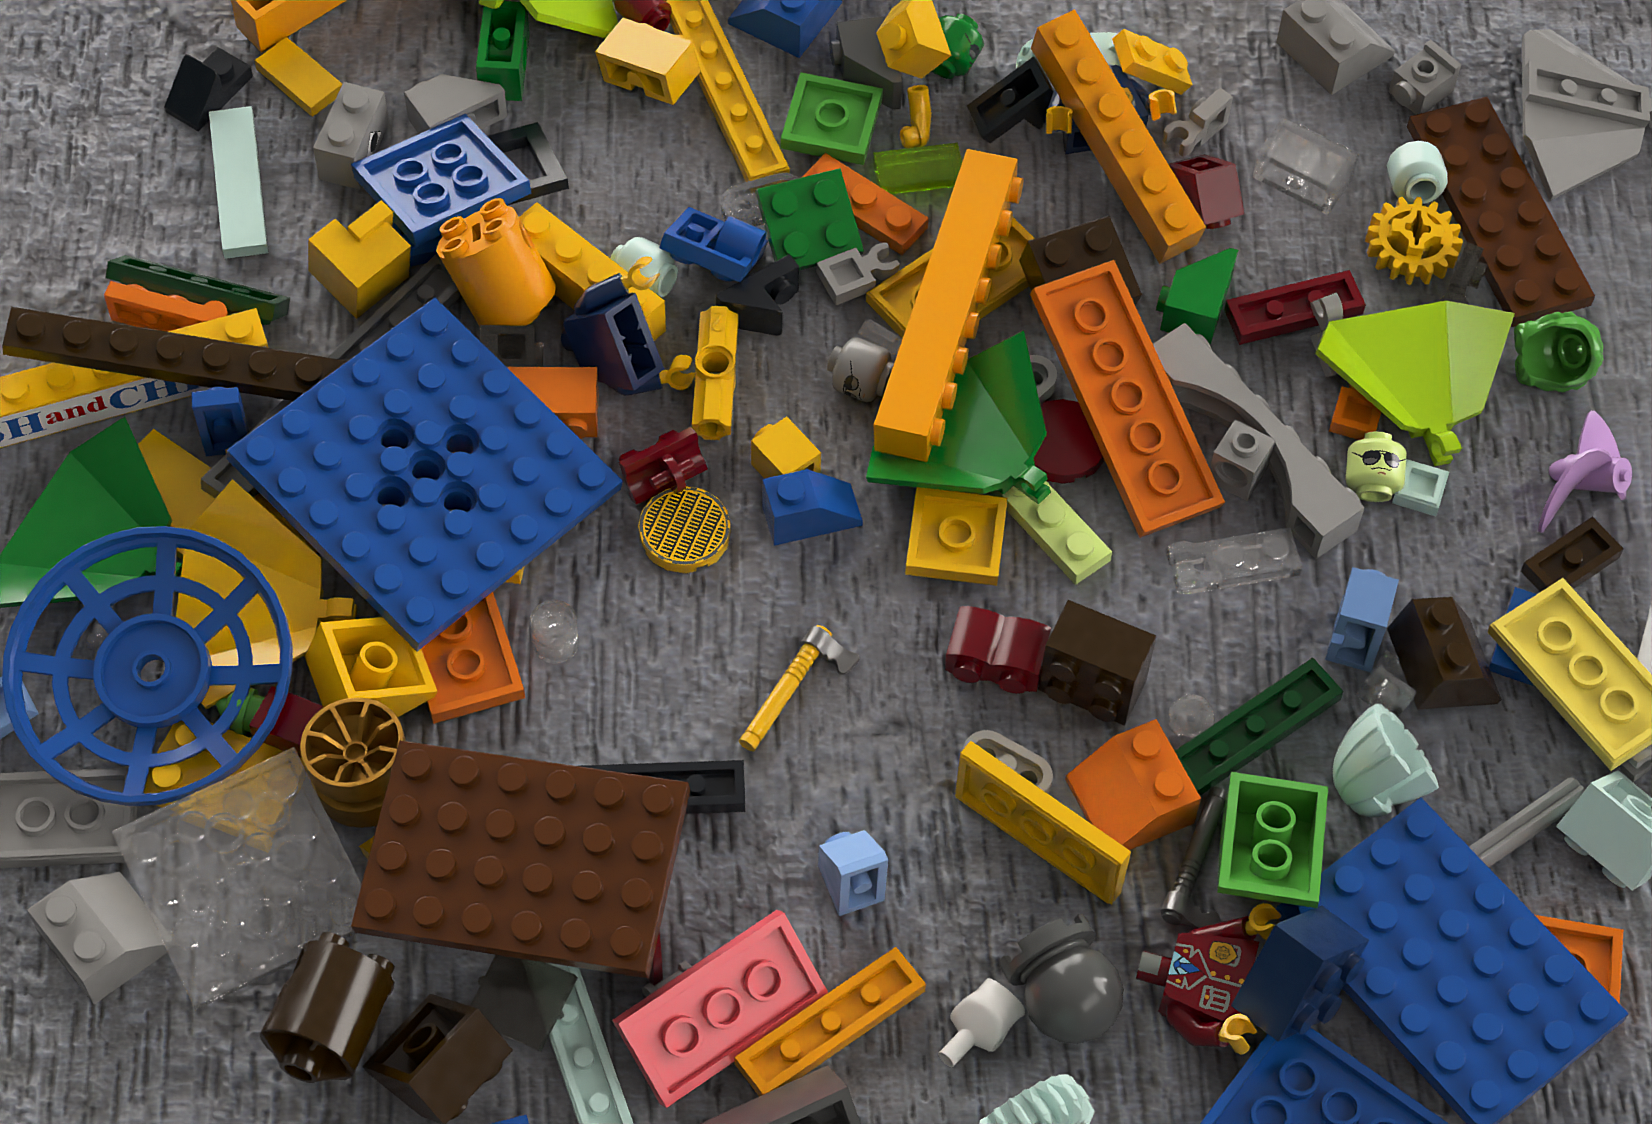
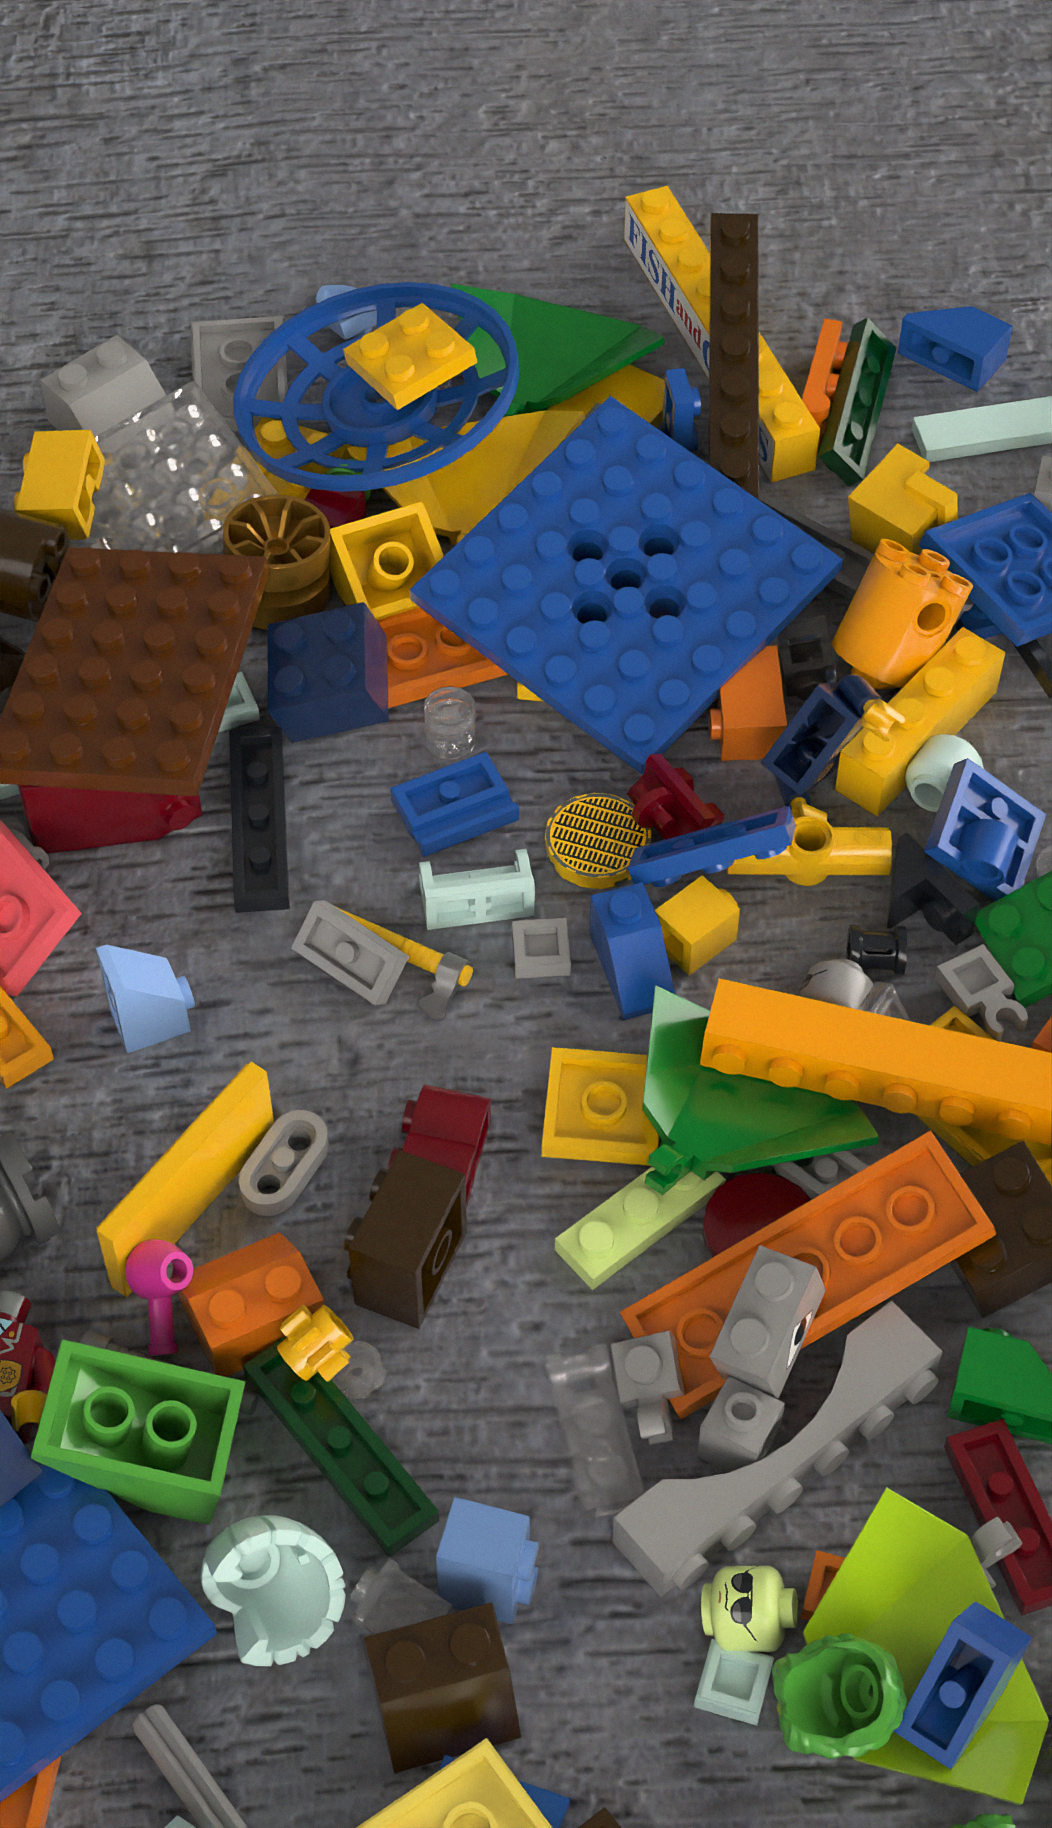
camera: 90 degrees right, 5 degrees down
none -> yellow brick [13,429,105,540]
none -> dark pink bar [126,1239,193,1355]
none -> dark blue brick [267,602,389,743]
none -> yellow gear [277,1304,354,1382]
none -> light grey plate [291,900,409,1005]
none -> yellow plate [343,303,478,410]
none -> blue plate [390,752,519,857]
none -> light aqua hinge [419,849,535,930]
none -> light grey plate [512,918,571,979]
none -> light grey plate [611,1331,685,1446]
none -> blue plate [628,806,796,887]
none -> light grey brick [709,1245,826,1400]
none -> bright green hair [771,1633,907,1759]
none -> black bush [846,925,907,976]
none -> blue slope [894,1601,1032,1769]
none -> blue slope [898,306,1013,392]

